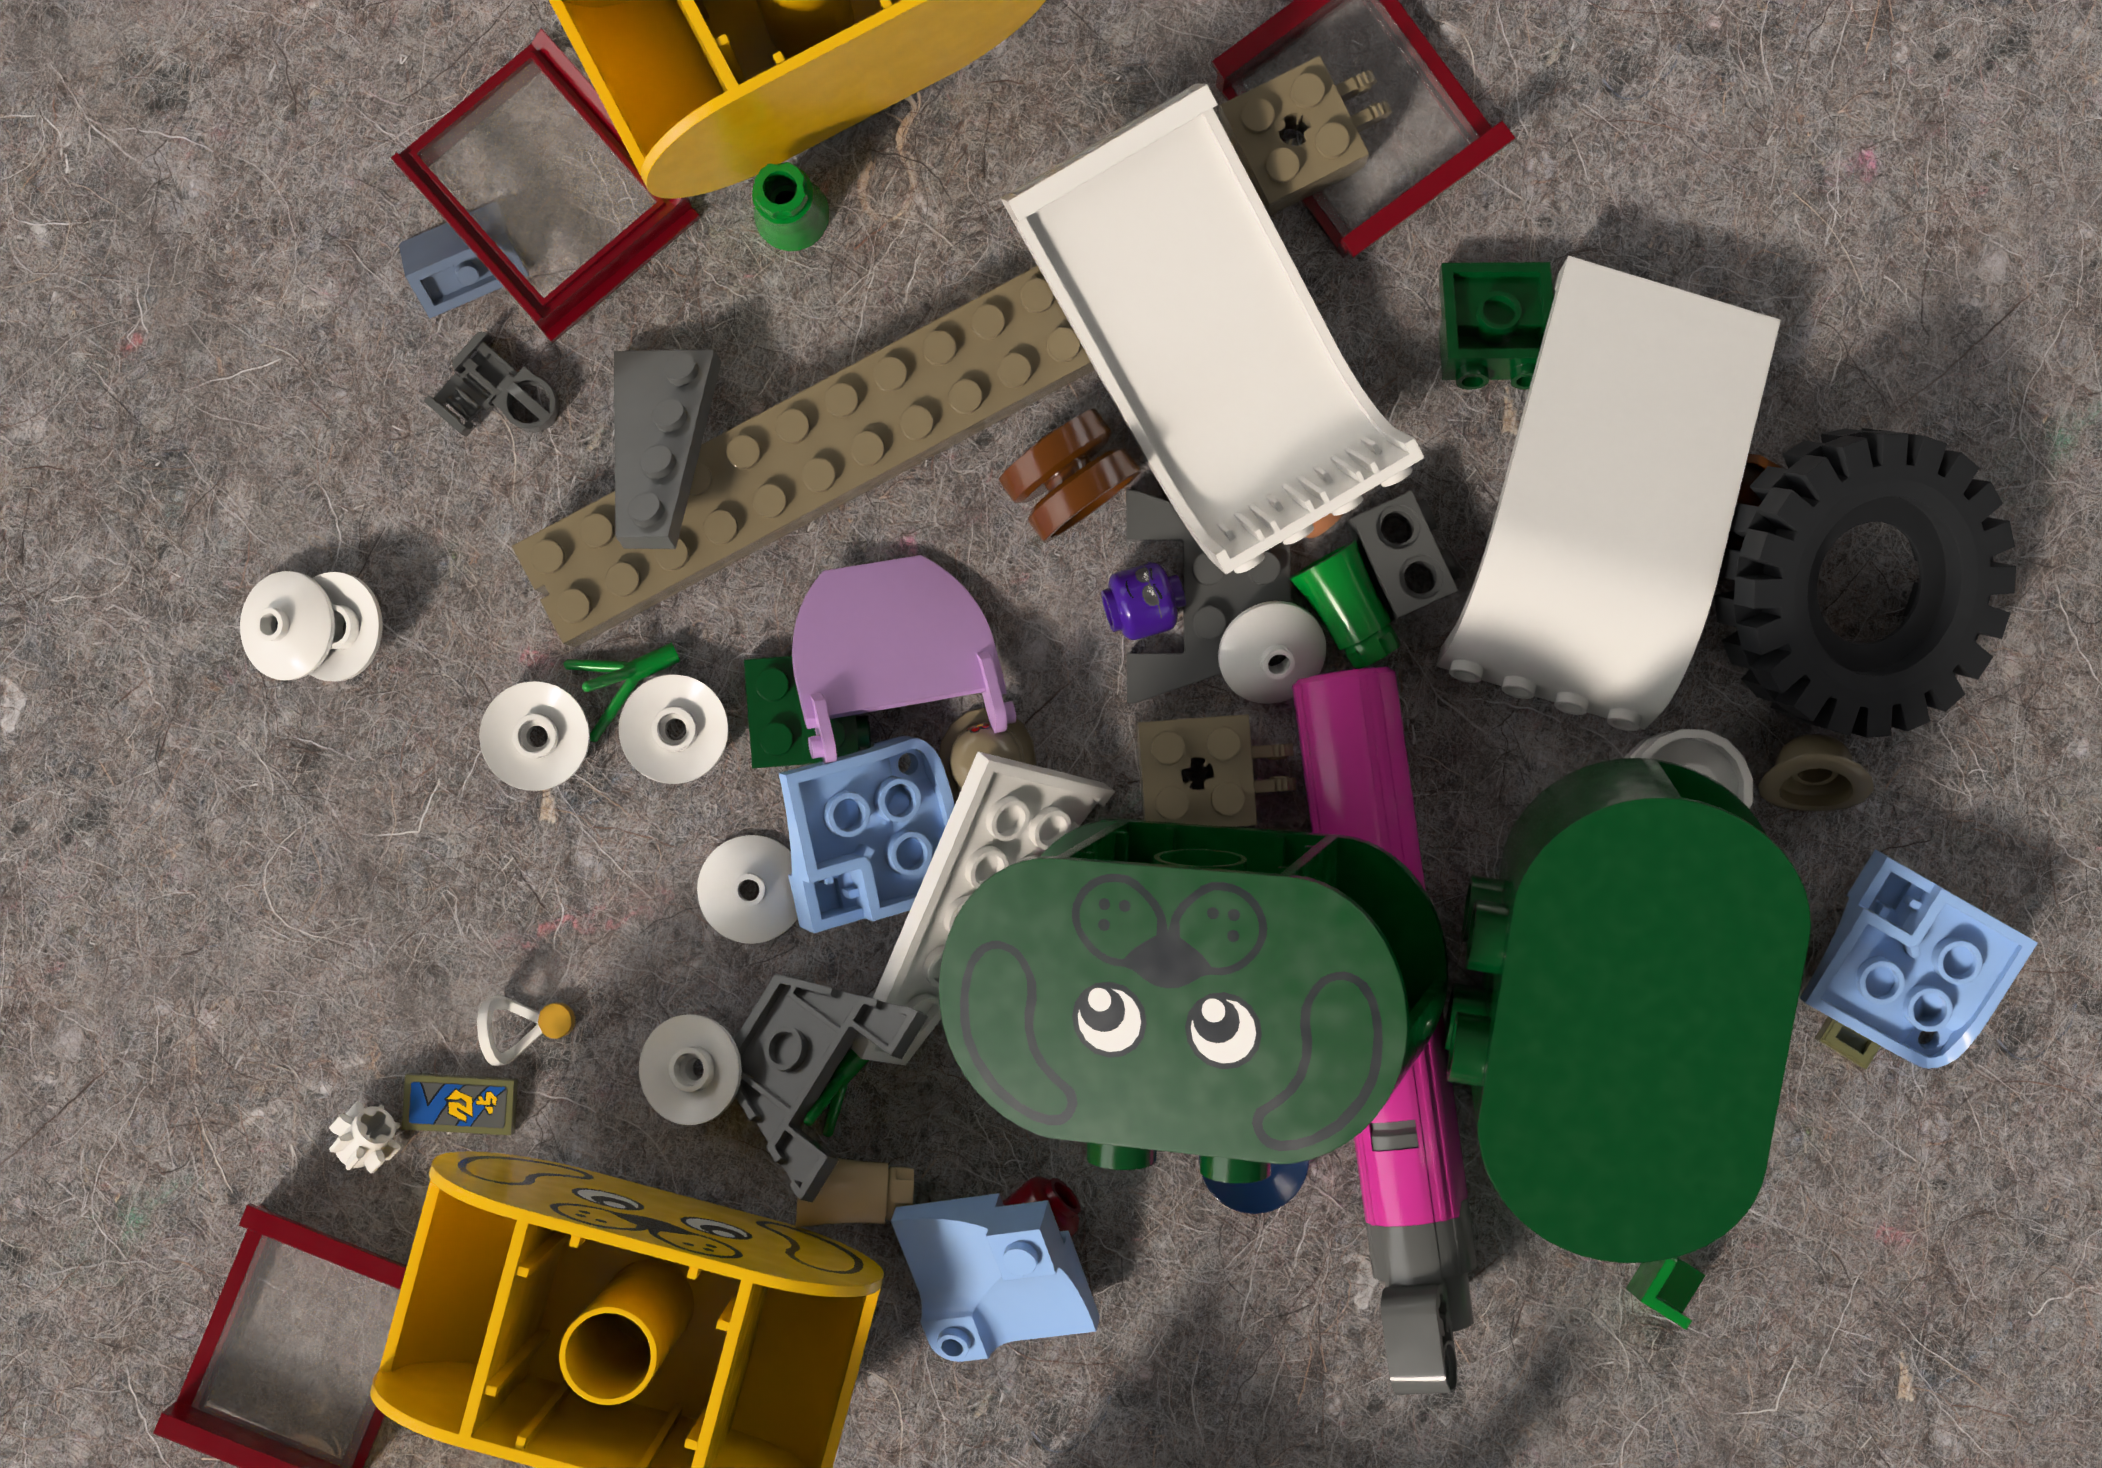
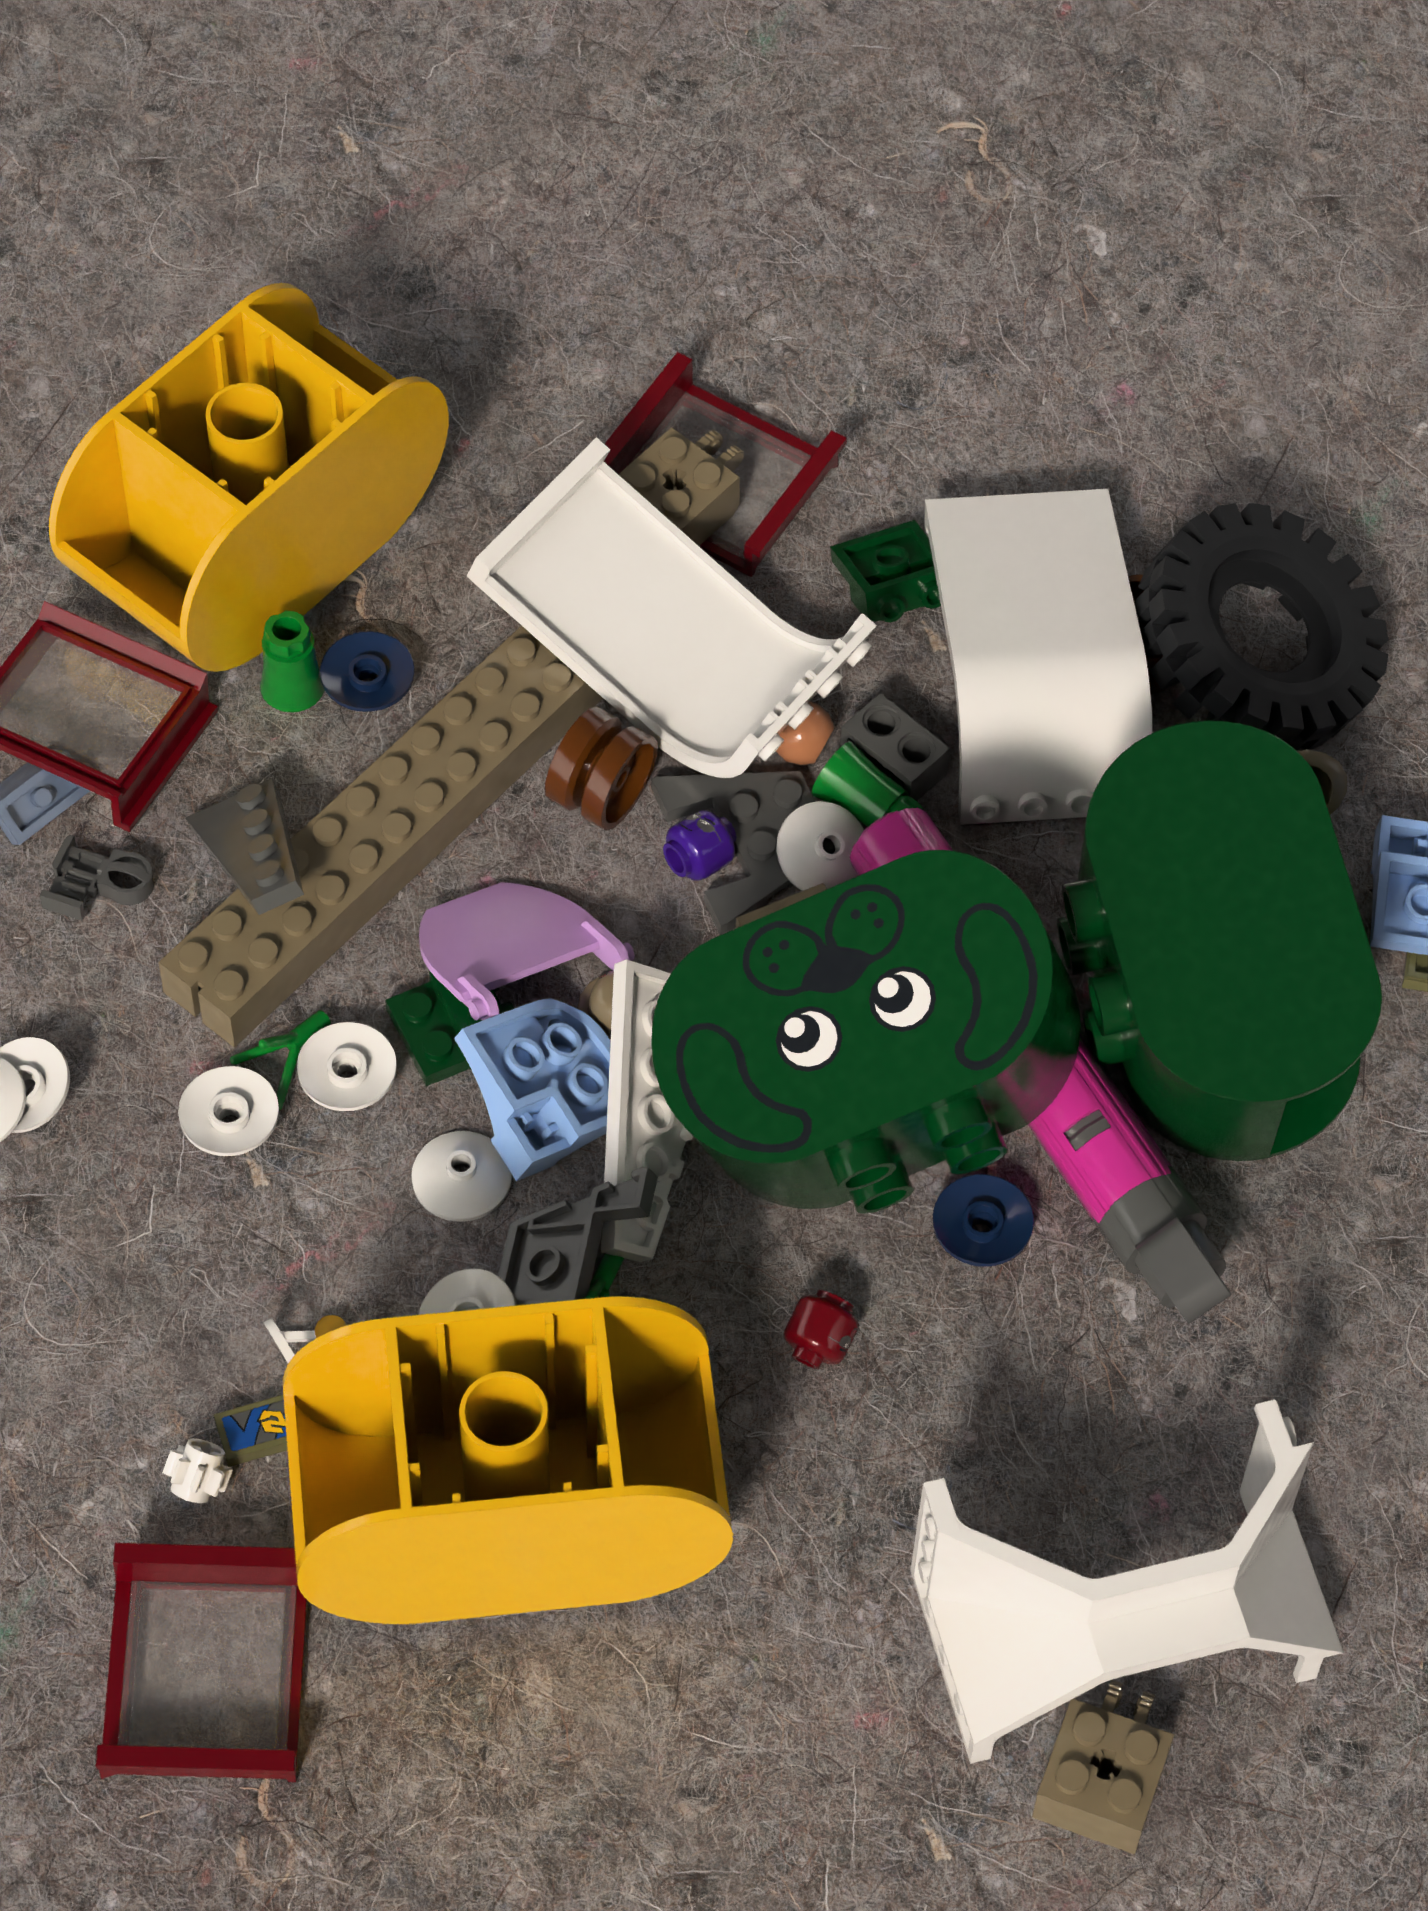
camera: 25 degrees left, 30 degrees down
light blue slope [891,1193,1100,1362] -> none
green panel [1626,1257,1706,1330] -> none
none -> dark blue dish [320,631,415,712]

